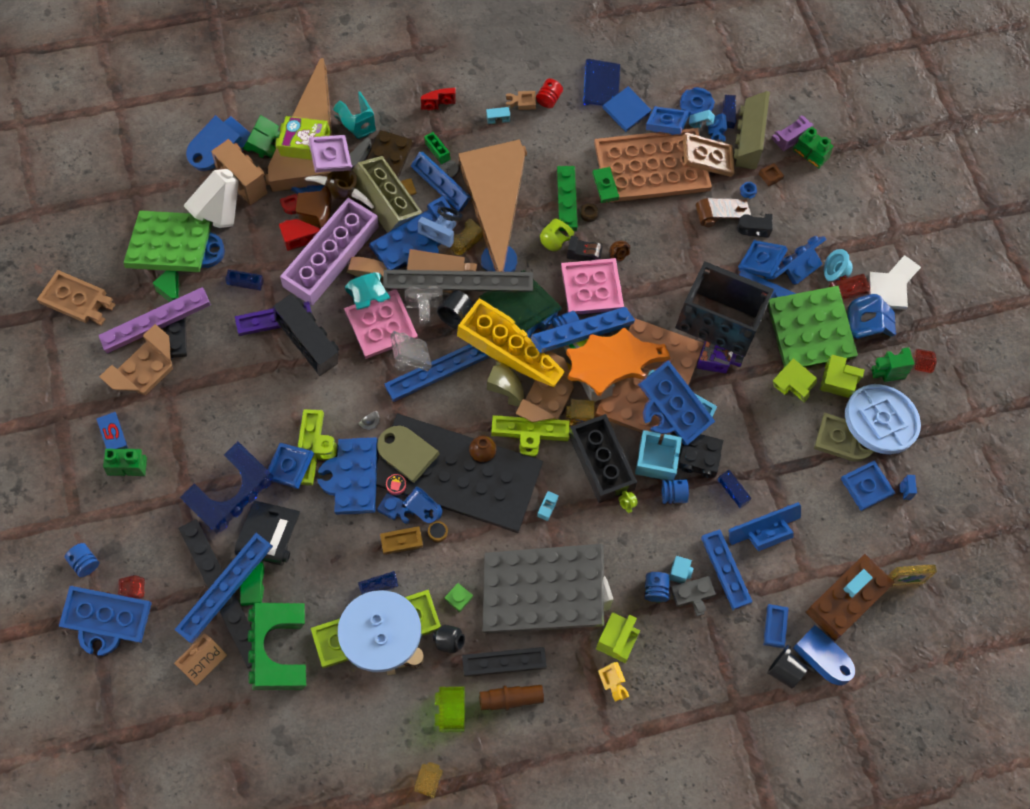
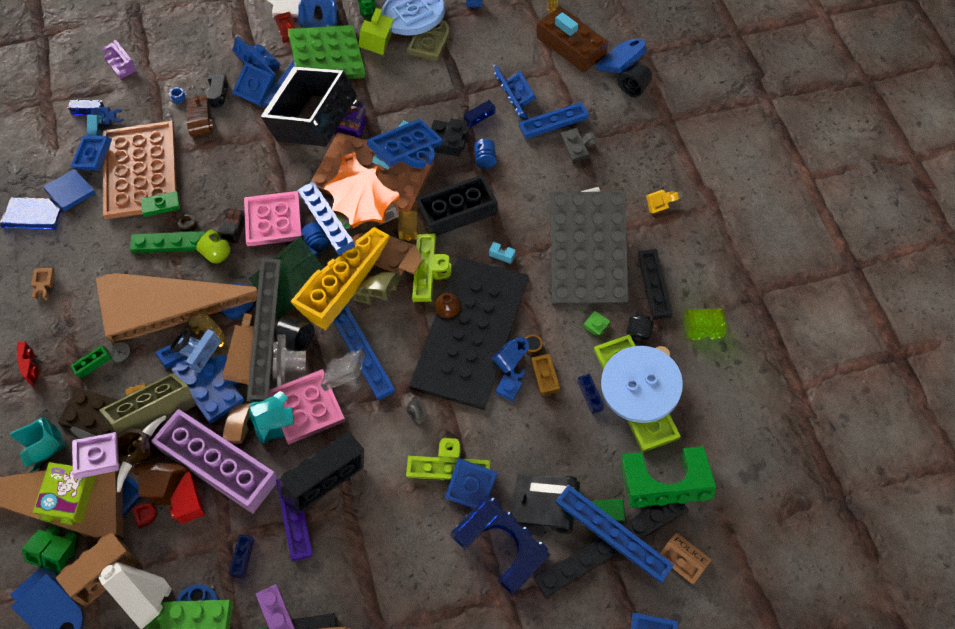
camera: 85 degrees left, 5 degrees down
blue plate [317,437,378,515] -> none
olive tile [377,426,439,483] -> none
tile [386,474,406,495] -> none
blue plate [411,152,471,211] -> none
clear yellow brick [414,762,443,798] -> none
reddish brown piece [479,685,544,711] -> none
medium azure piece [486,107,510,124] -> none
red piece [536,78,563,109] -> none
lime plate [596,612,640,663] -> none
reddish brown plate [609,240,631,261] -> none
lime plate [619,491,638,513] -> none
medium azure piece [635,430,682,481] -> none
blue piece [645,572,670,602] -> none
medium azure plate [669,556,693,584] -> none
blue tile [680,87,715,117] -> none
medium nougat tile [683,133,734,177] -> none
olive slope [733,91,770,170] -> none
reddish brown tile [759,163,784,186] -> none
blue tile [763,604,789,648] -> none
lime plate [773,358,817,403] -> none
green hips [793,127,834,169] -> none
medium azure hat [824,249,853,281] -> none
blue tile [841,460,895,511] -> none

